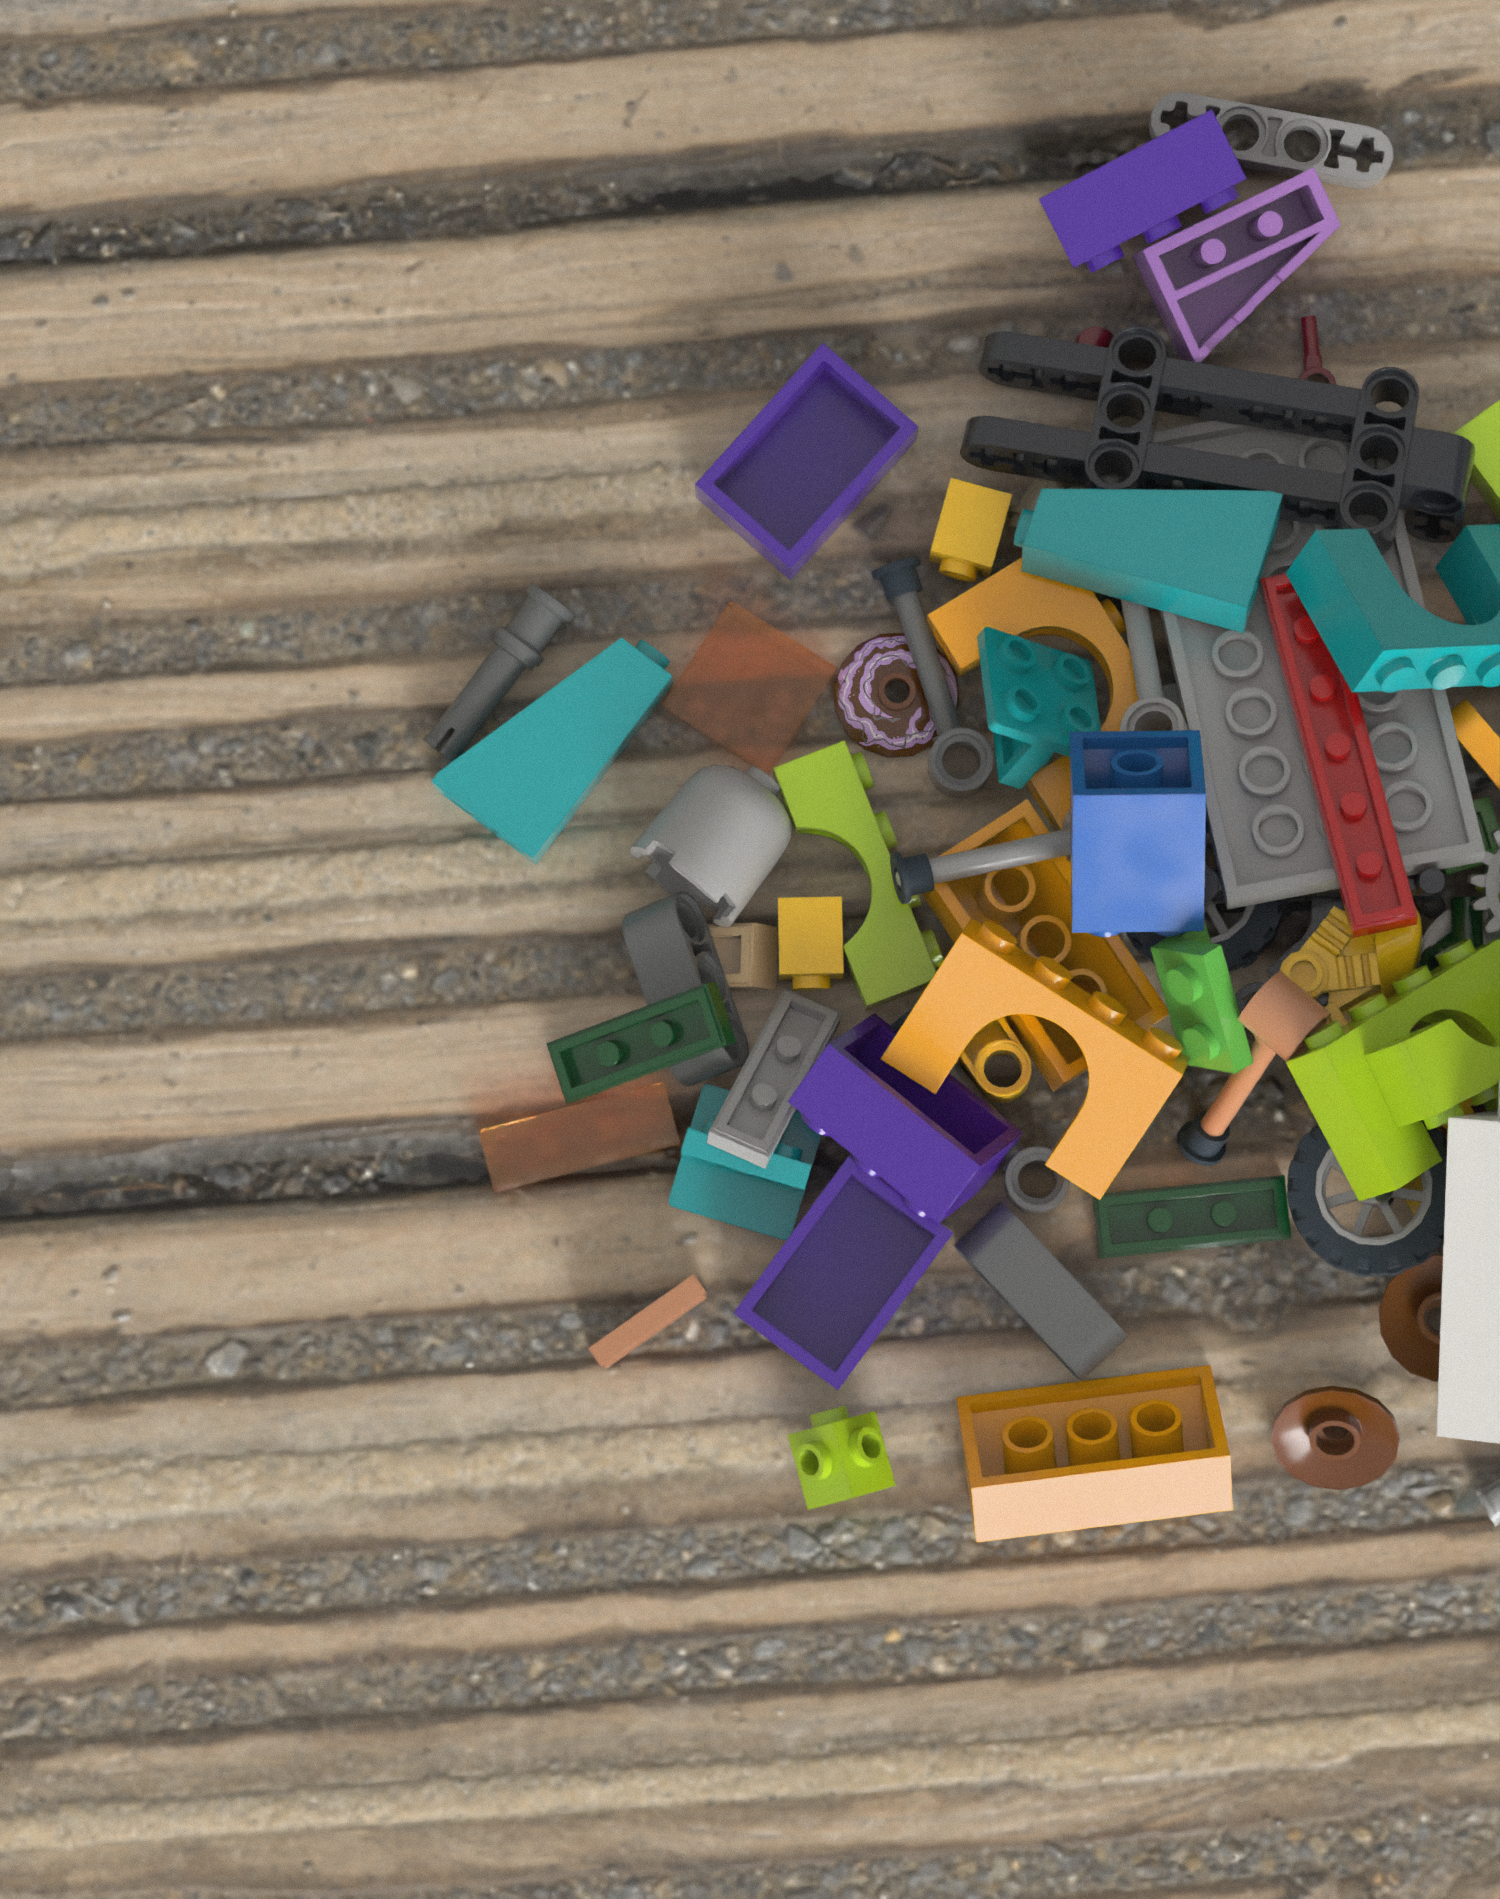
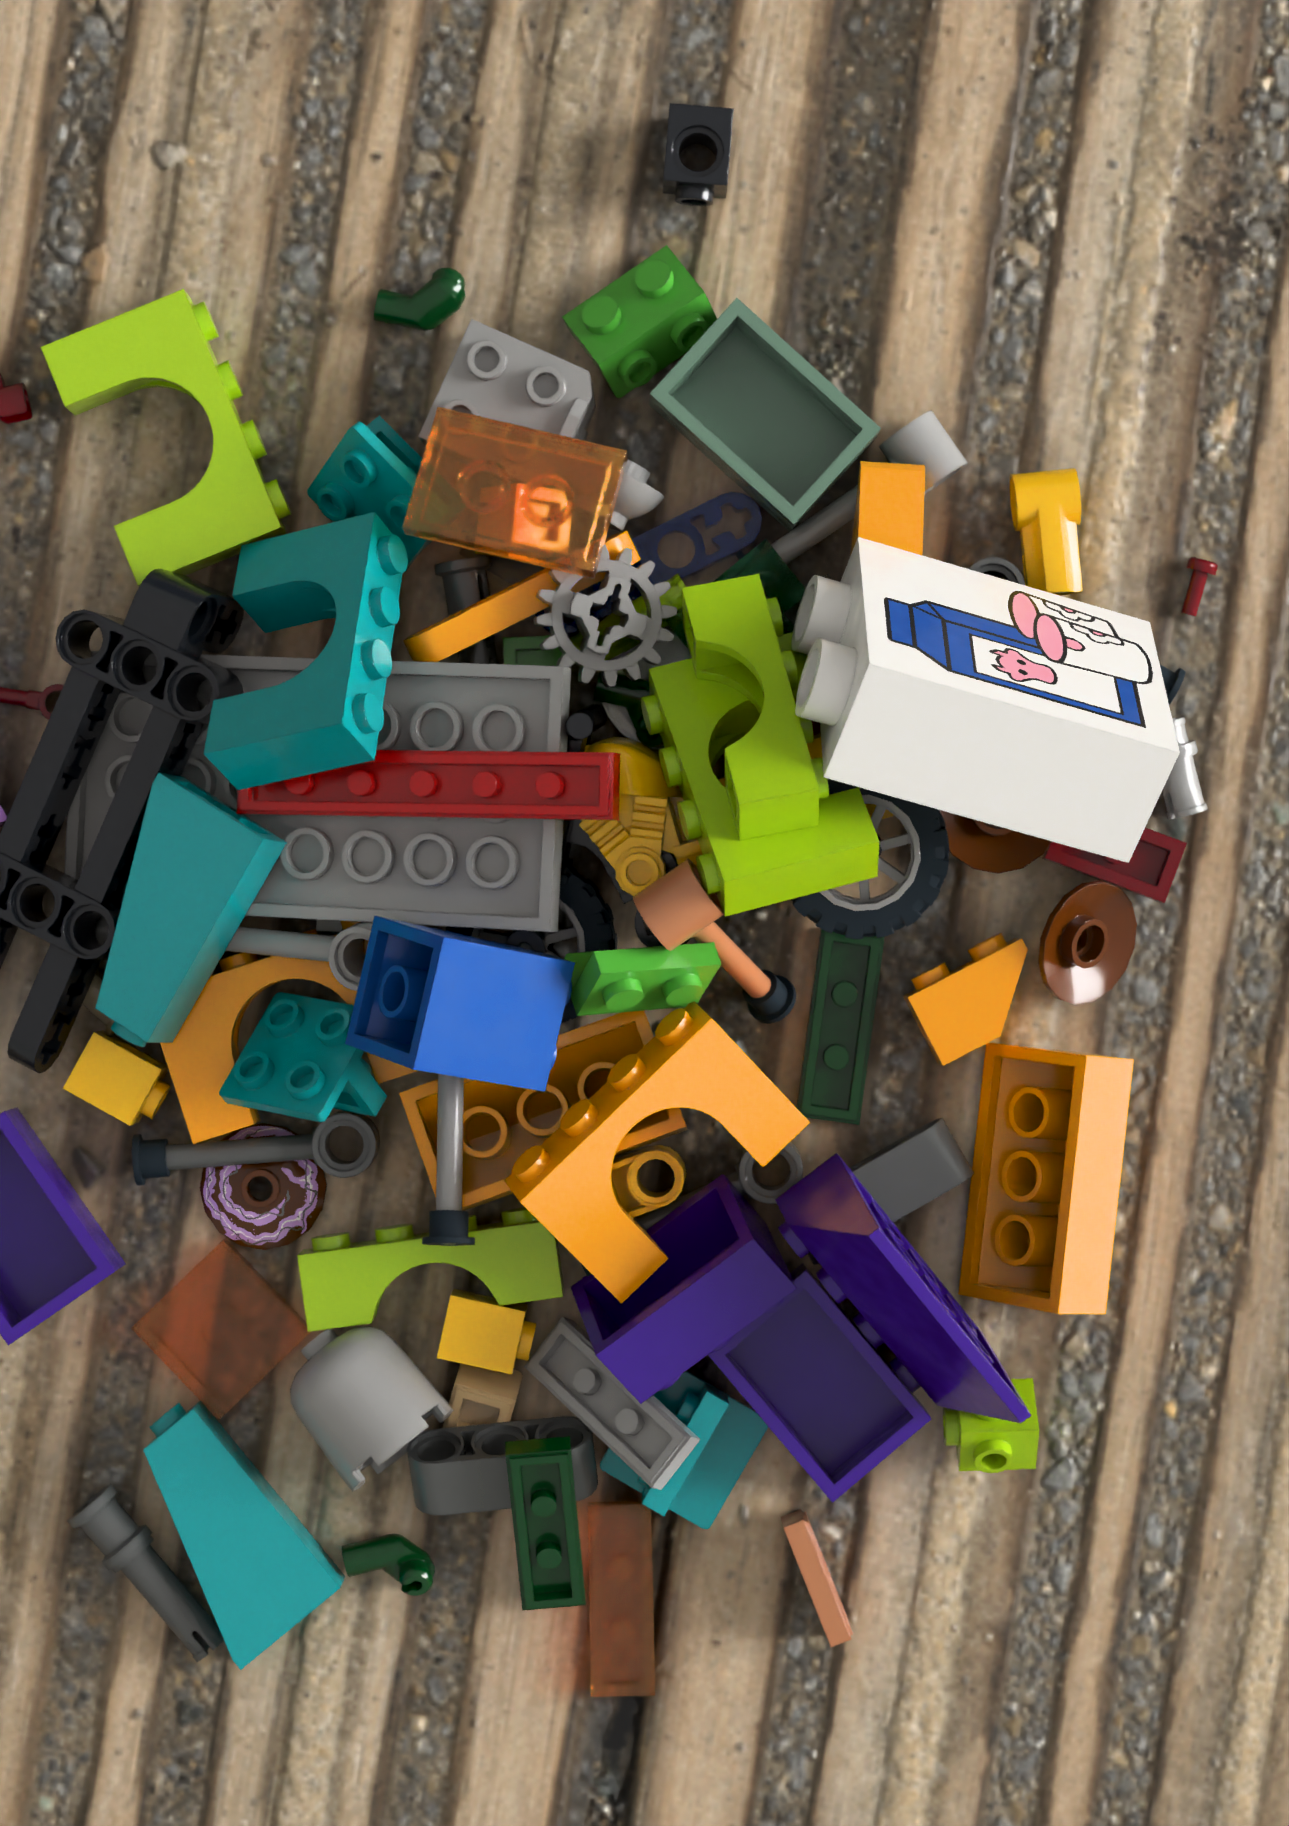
camera: 80 degrees left, 5 degrees up
none -> dark green arm [342,1534,435,1596]
none -> dark purple slope [775,1153,1031,1423]
none -> light orange slope [903,933,1028,1066]
none -> dark red plate [1042,828,1187,903]

